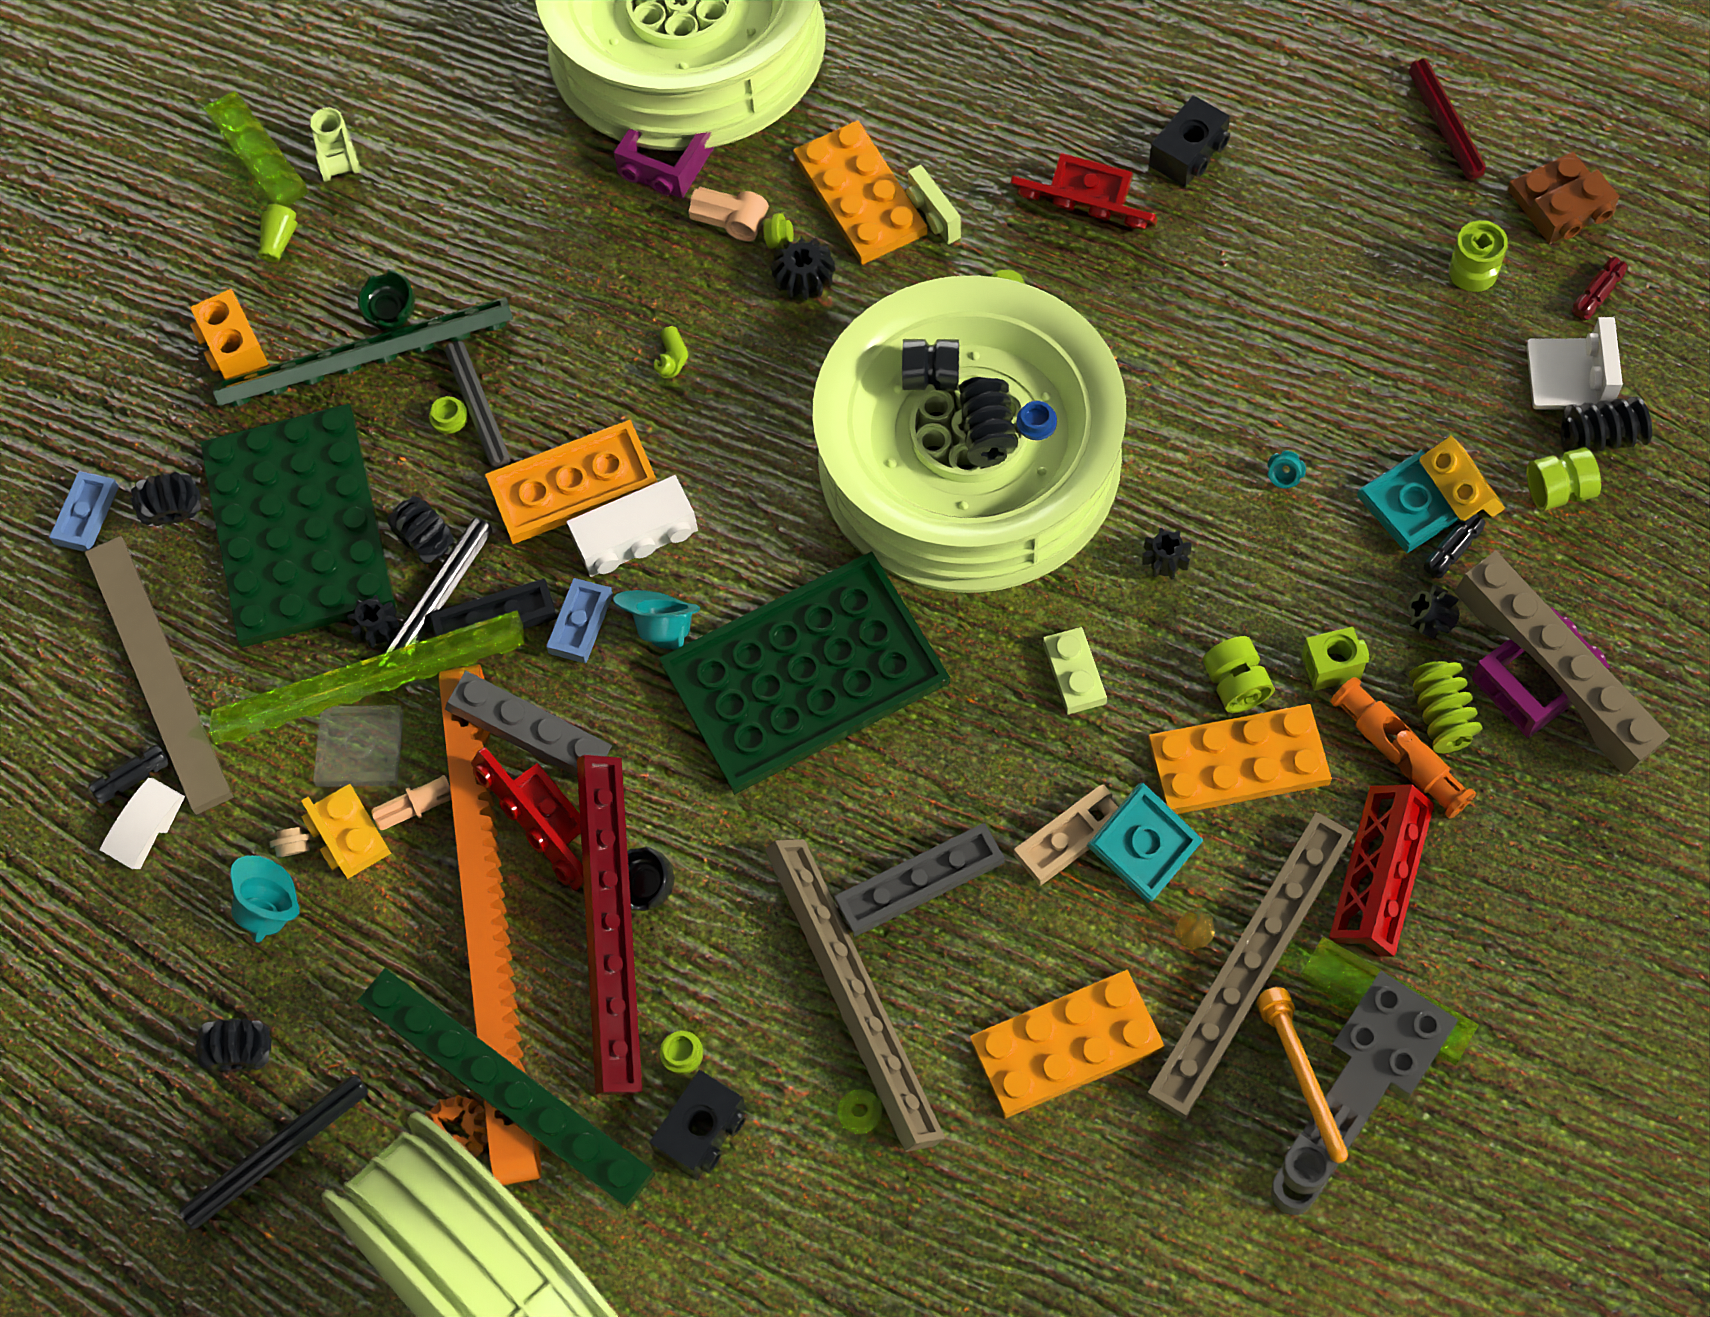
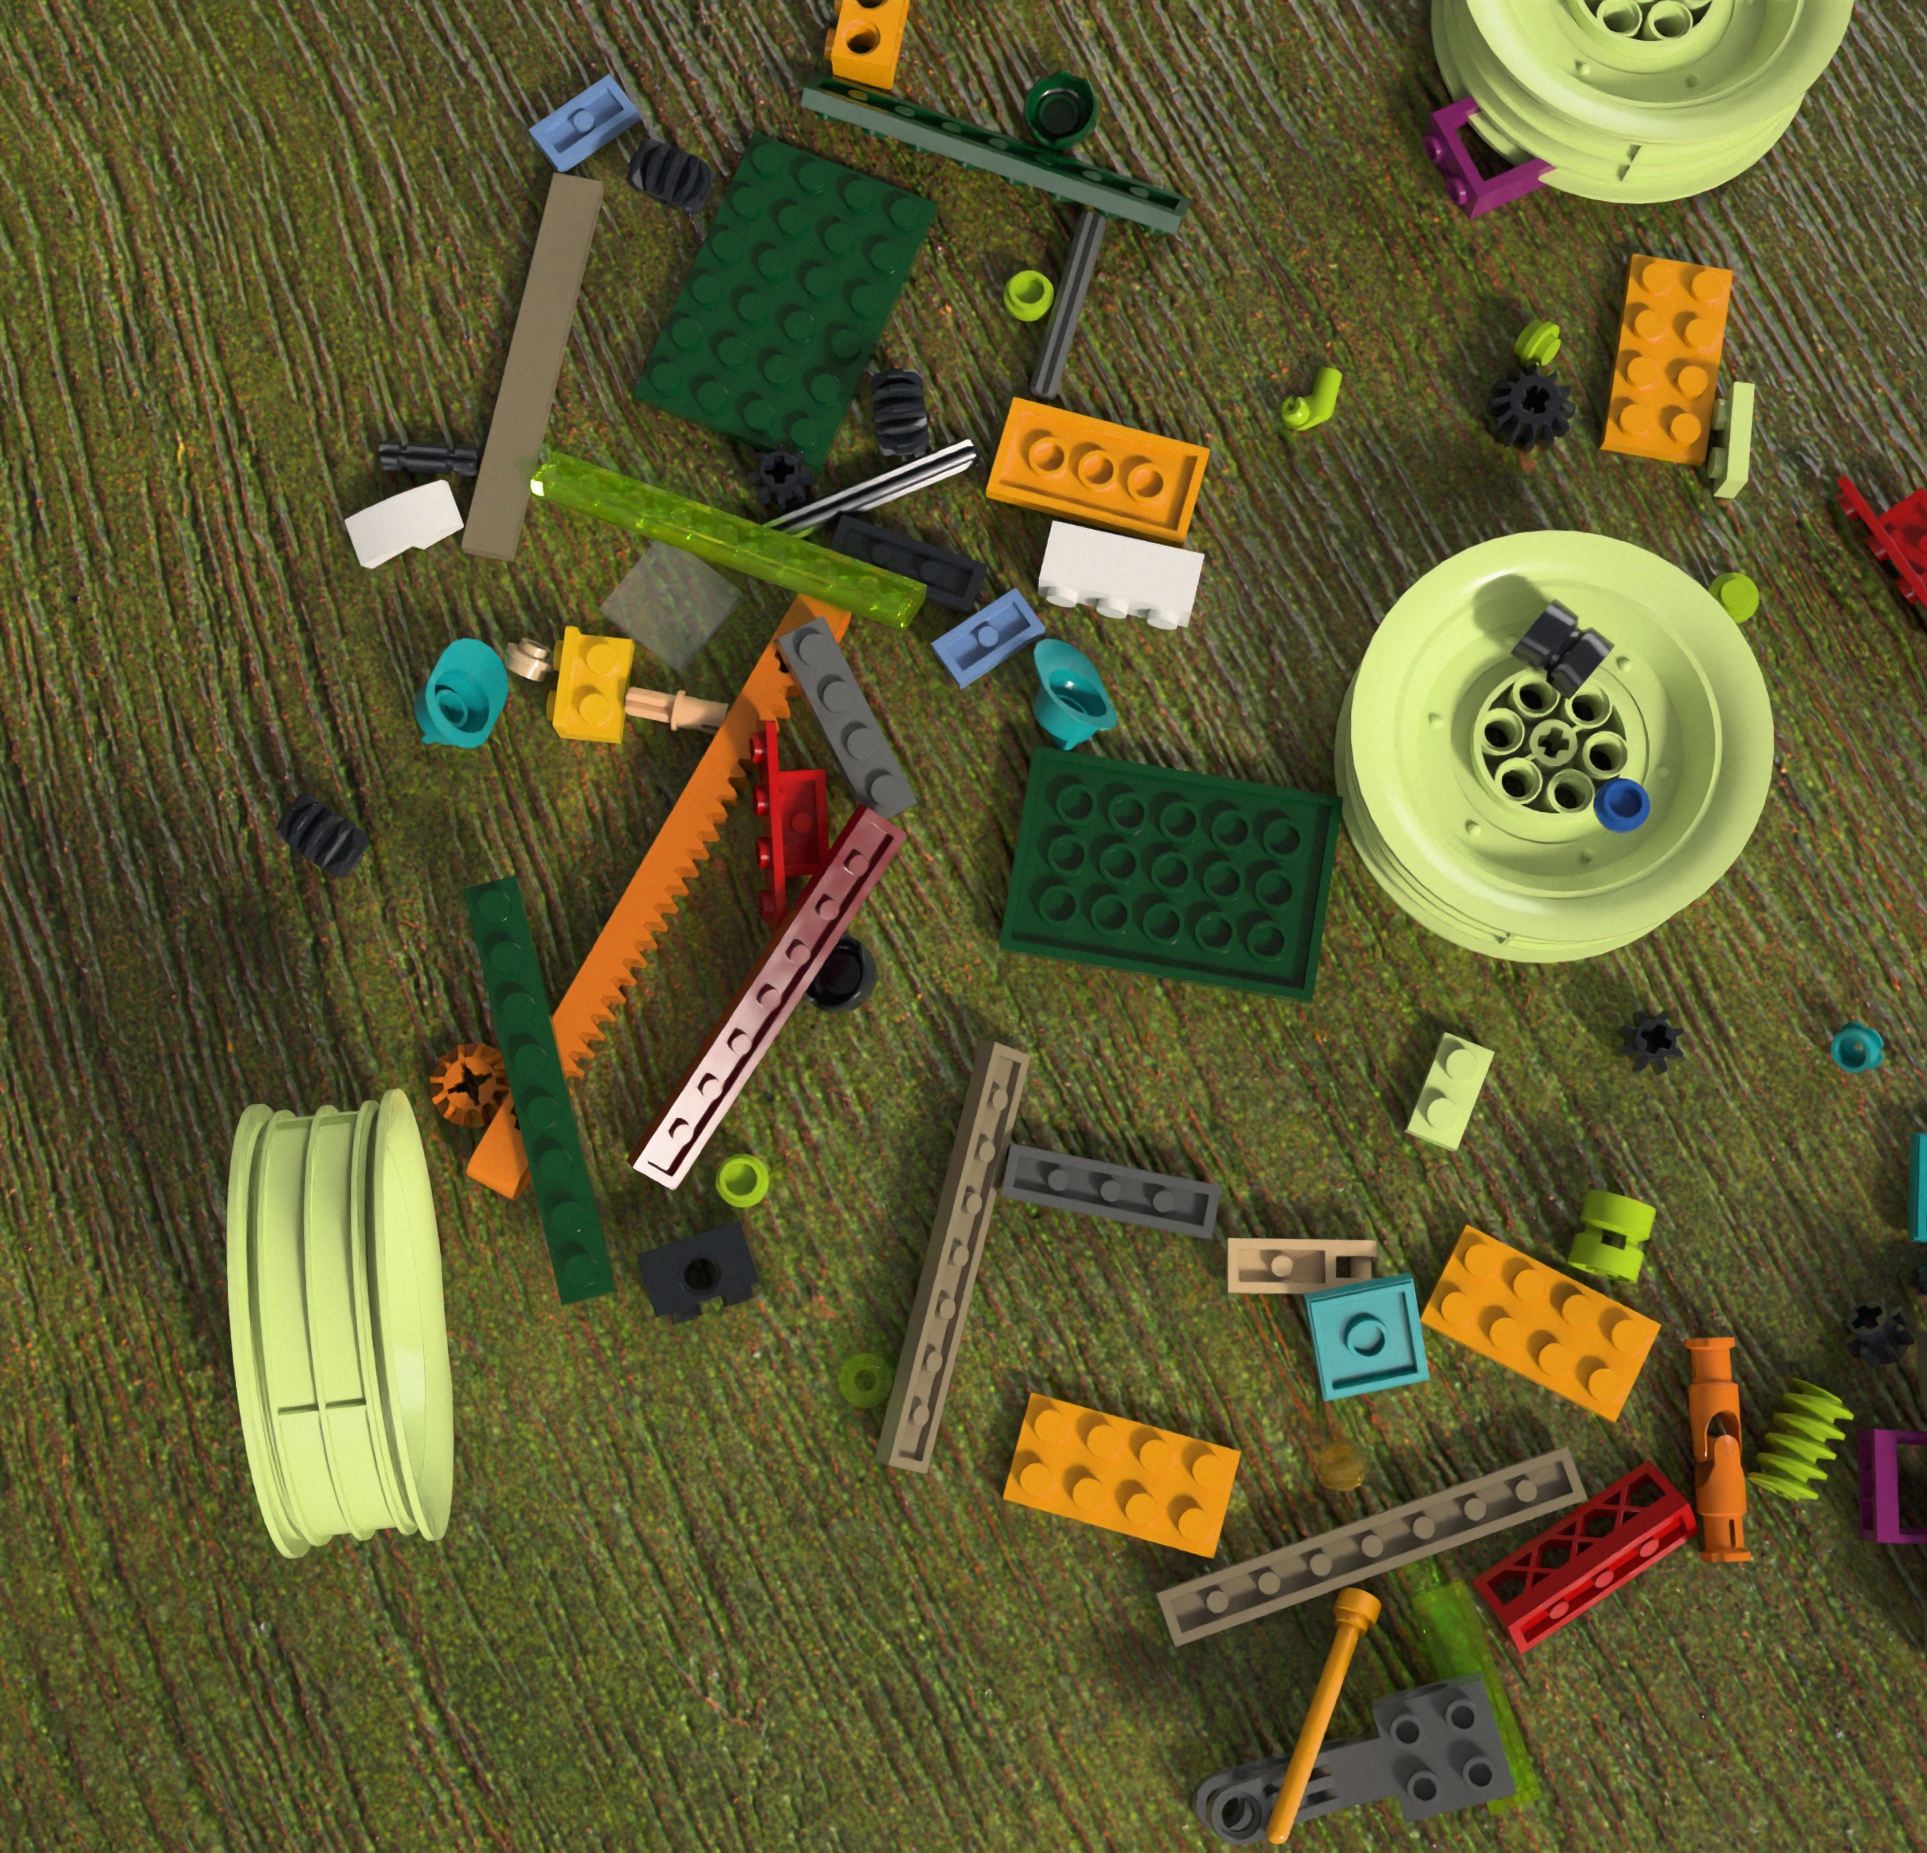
camera: 35 degrees right, 15 degrees up
black axle [179,1075,368,1229] -> none
light nougat piece [689,187,769,242] -> none
black piece [958,377,1017,467] -> none
lime brick [1301,626,1369,691] -> none

